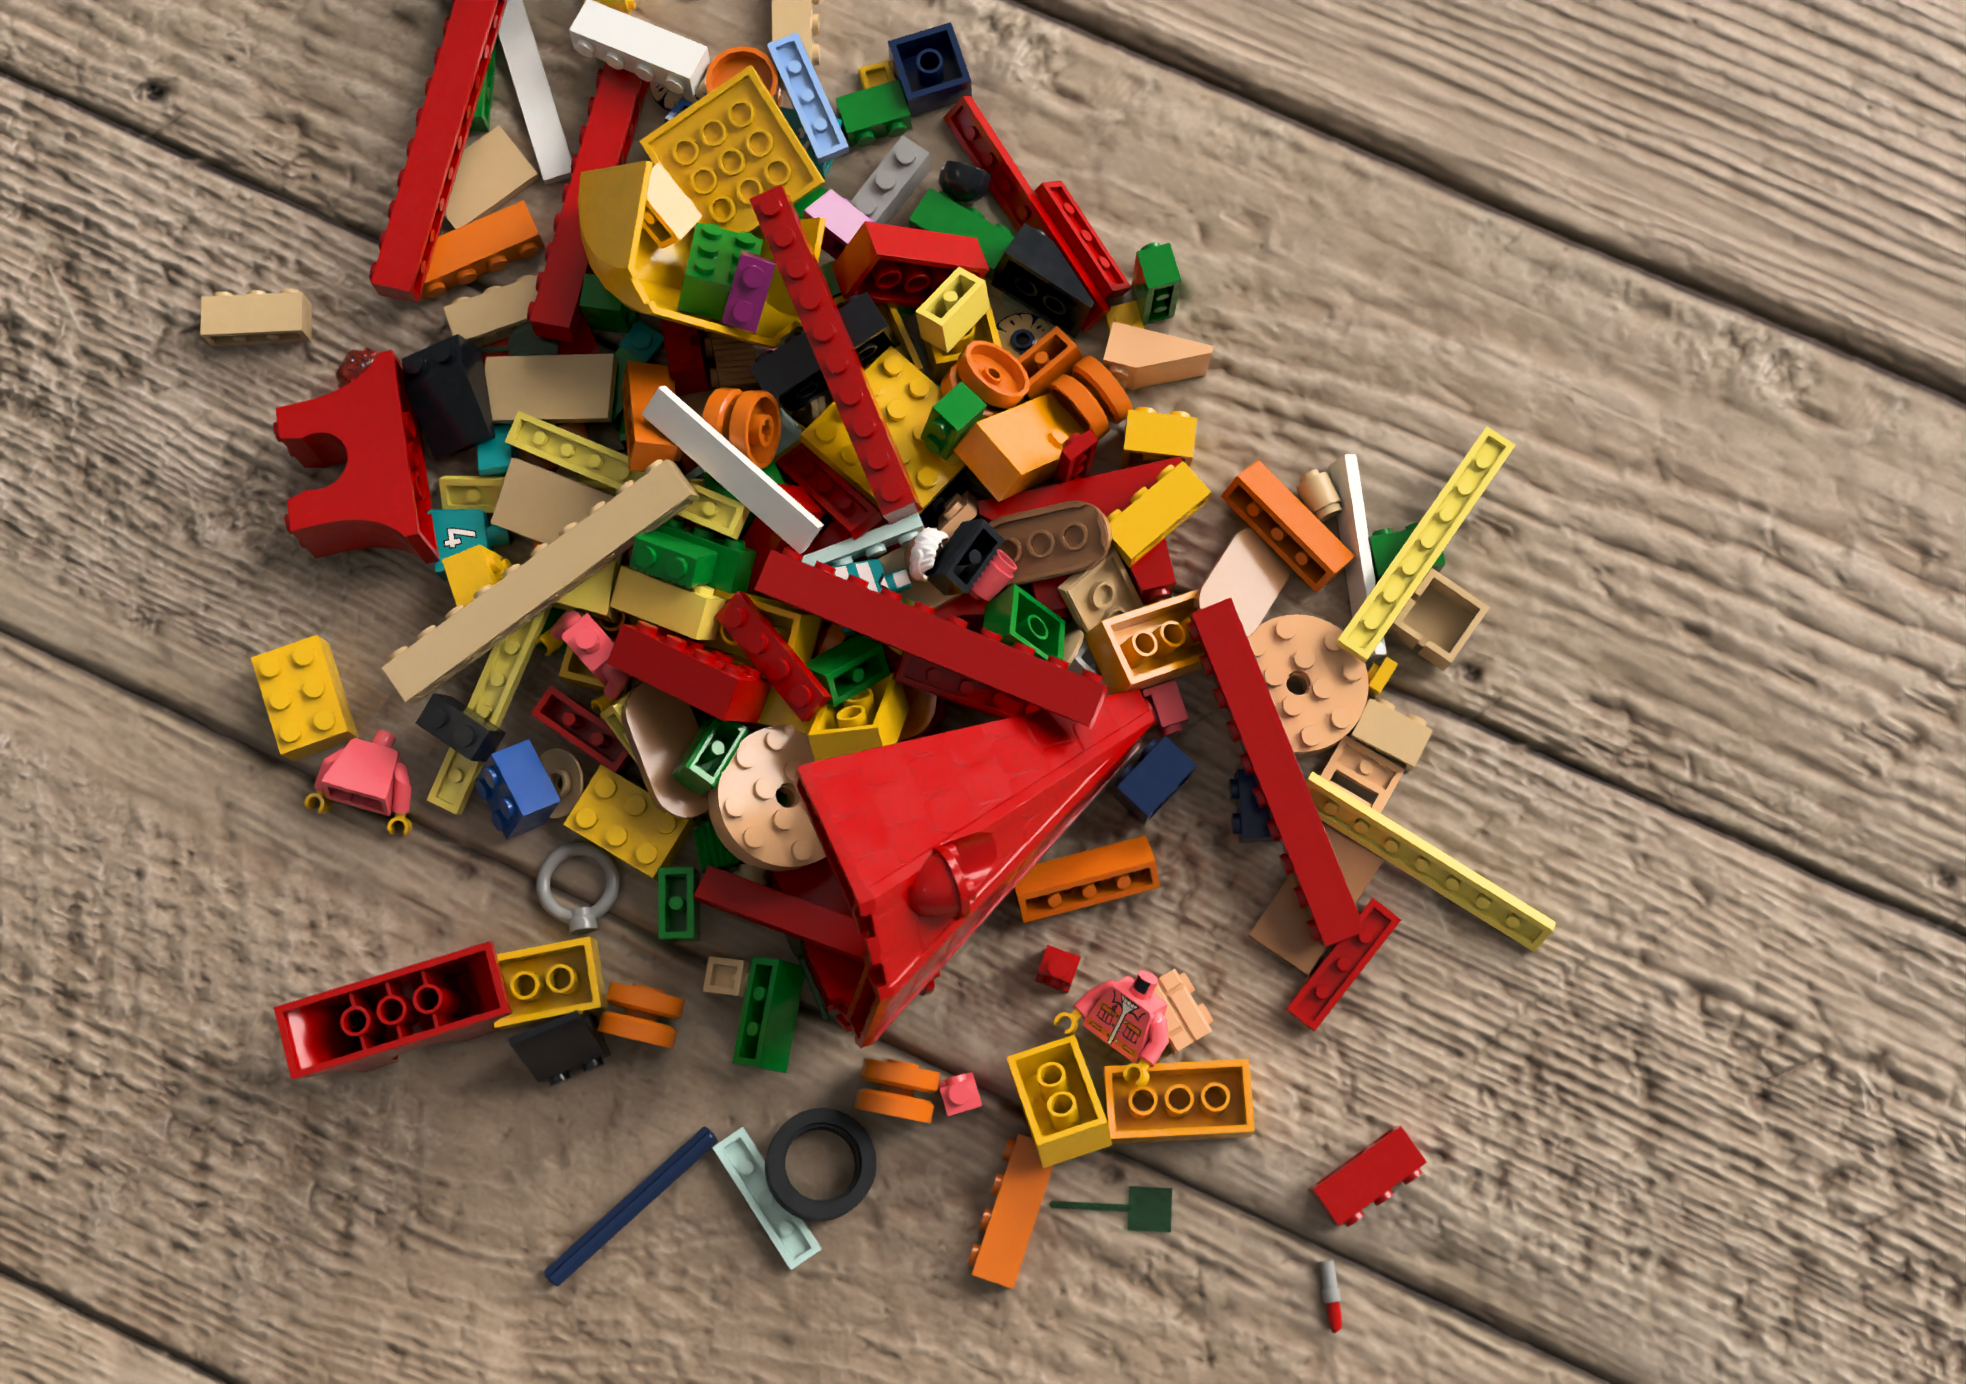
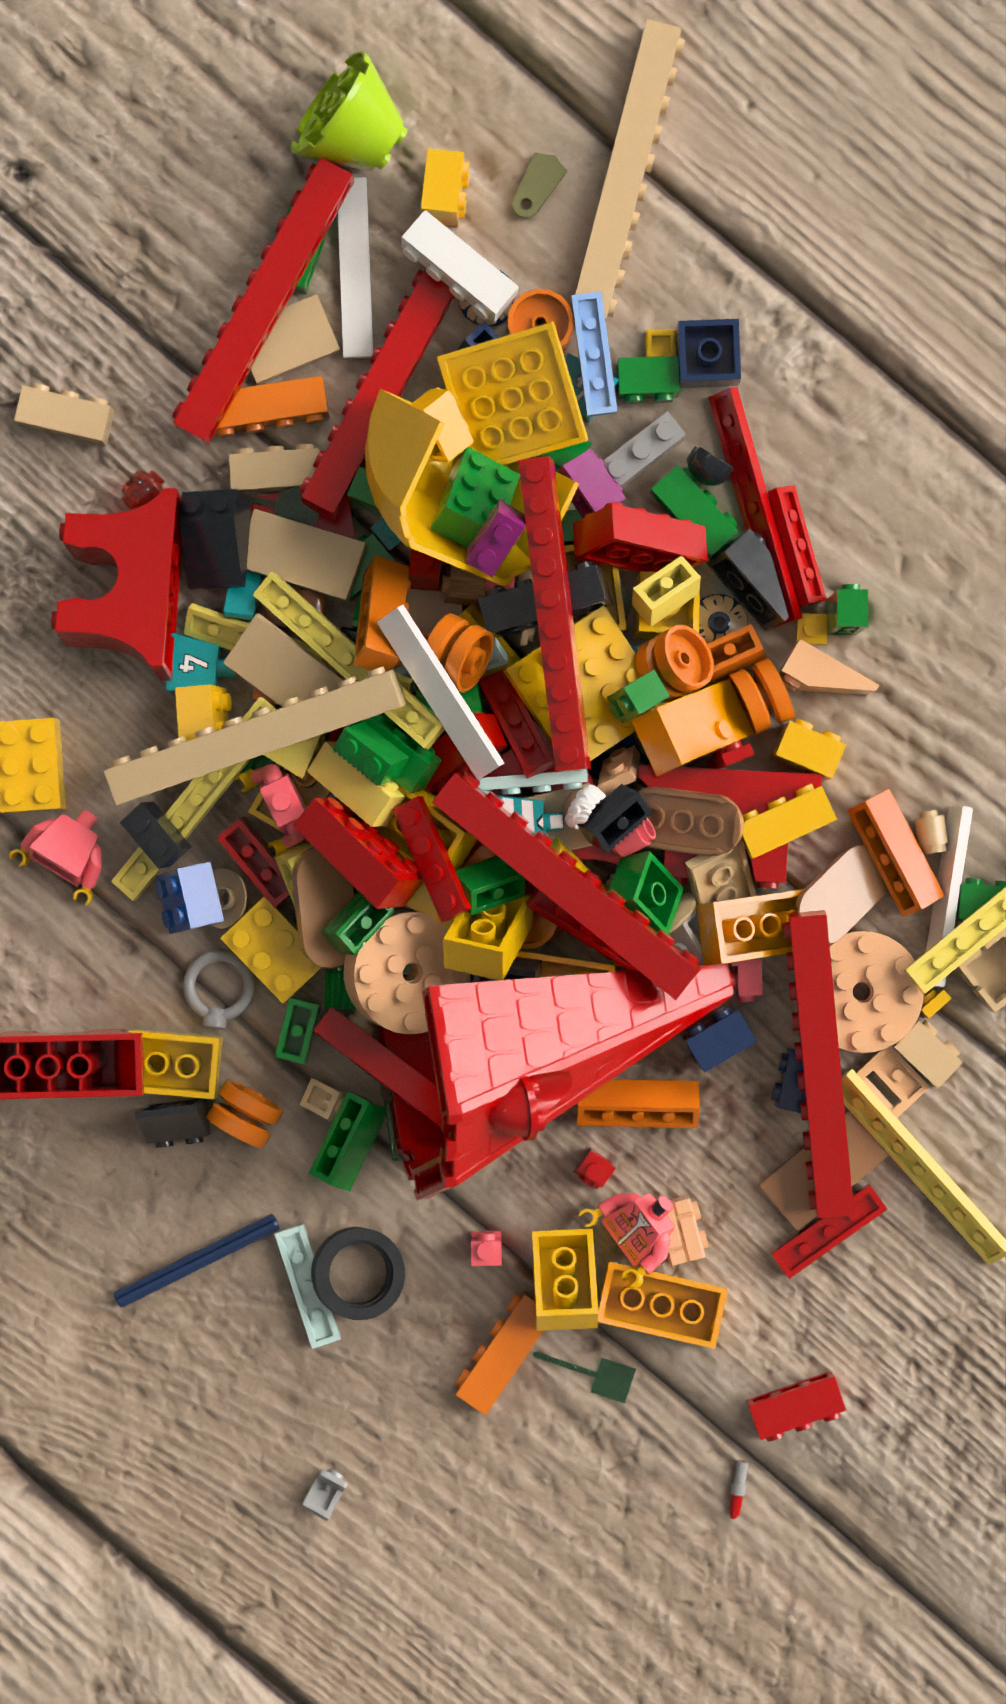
camera: 15 degrees right, 10 degrees up
orange wheel [854,1058,941,1124] -> none

